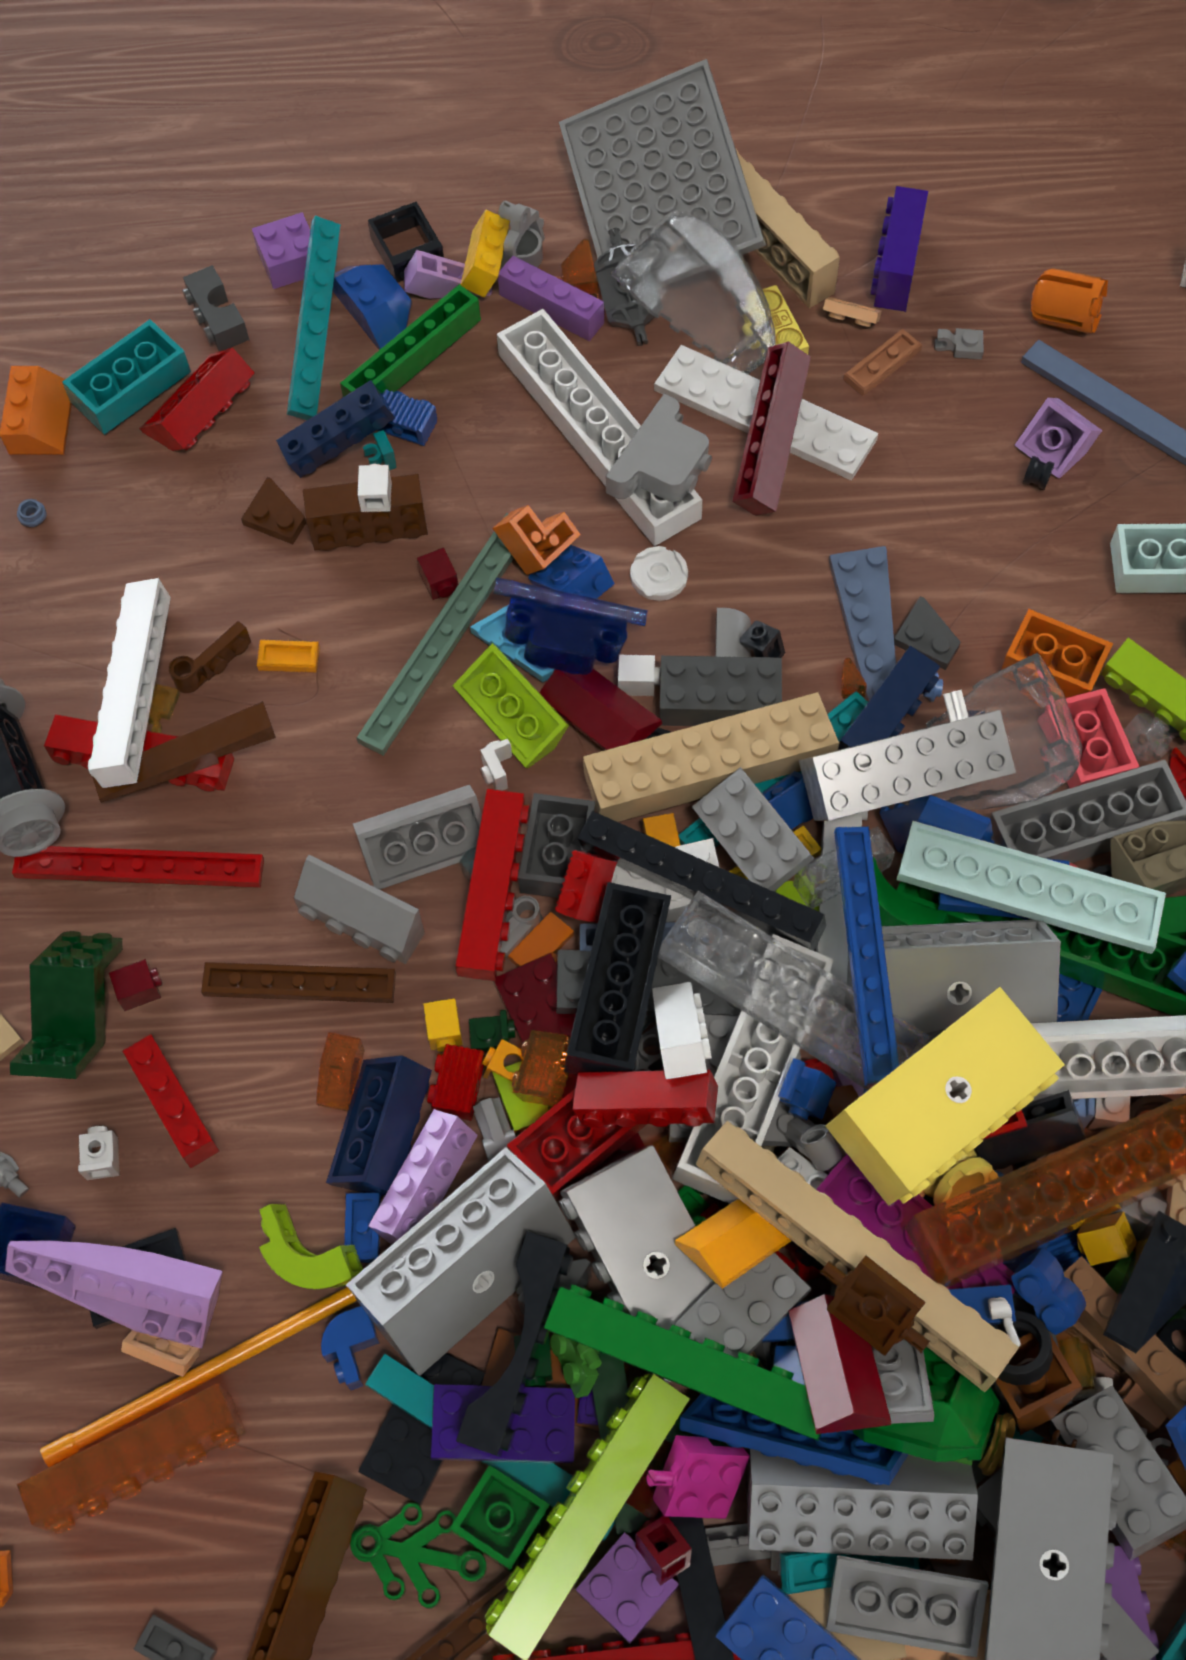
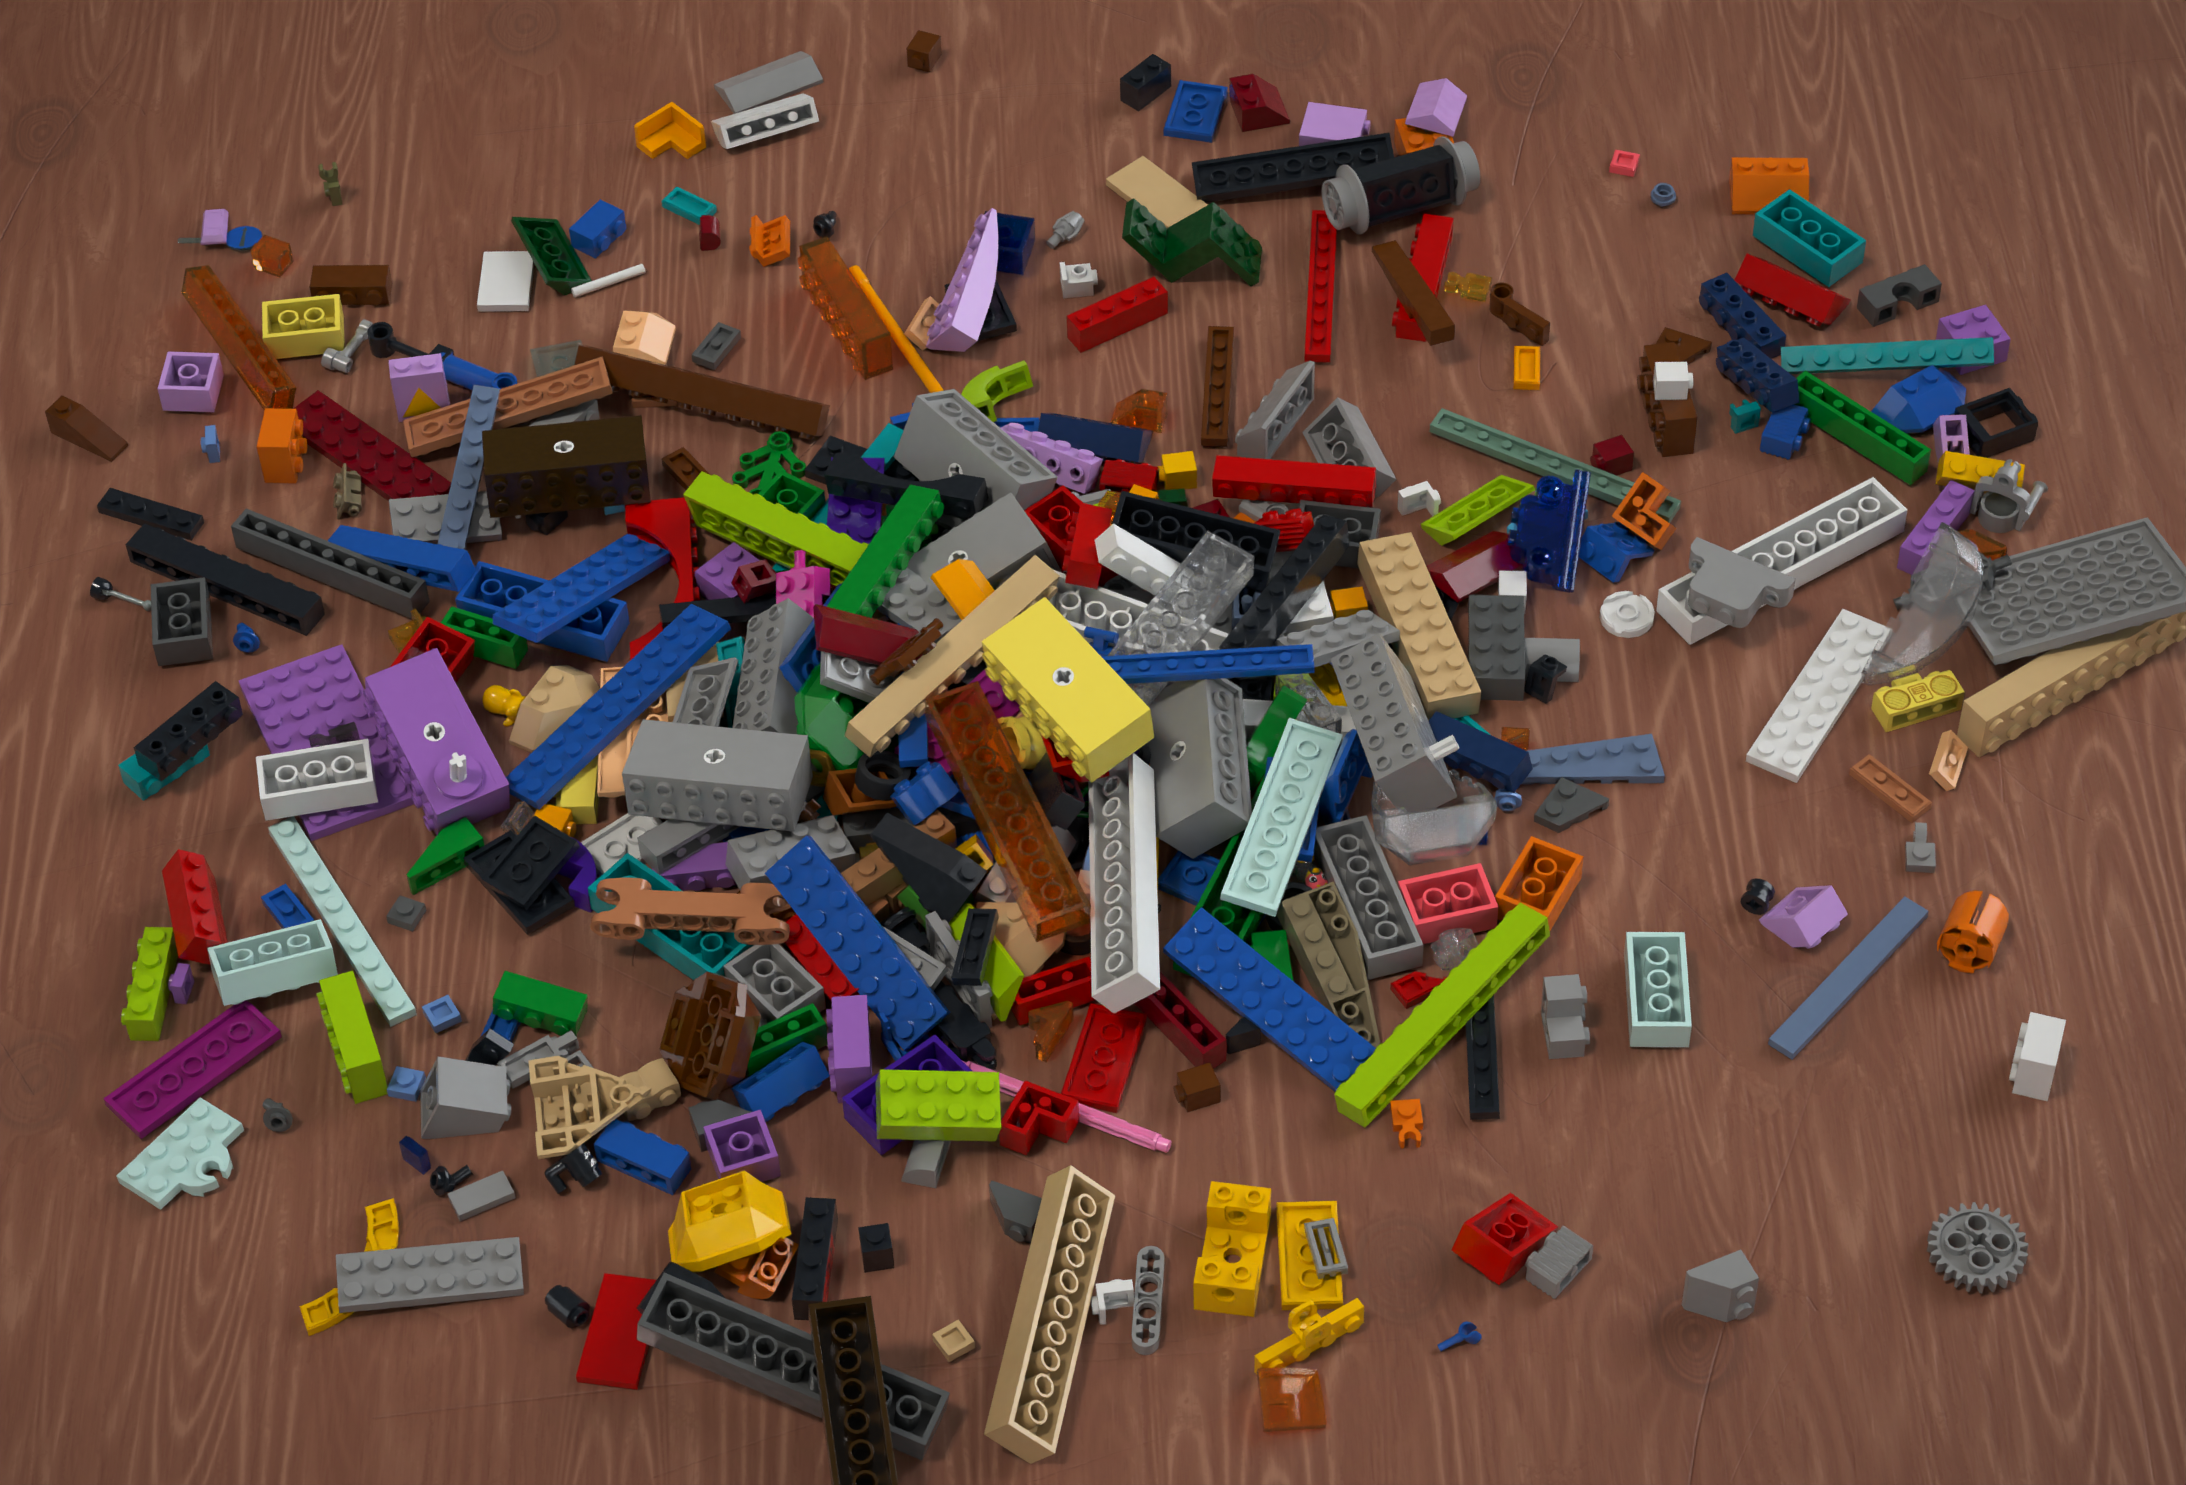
camera: 90 degrees right, 15 degrees down
white brick [88,578,171,788] -> none
dark red brick [109,959,163,1011] -> none
brick [732,341,811,516] -> none
dark purple brick [870,186,928,312] -> none
white hand [988,1297,1021,1347] -> none
none -> dark blue brick [1699,272,1786,359]

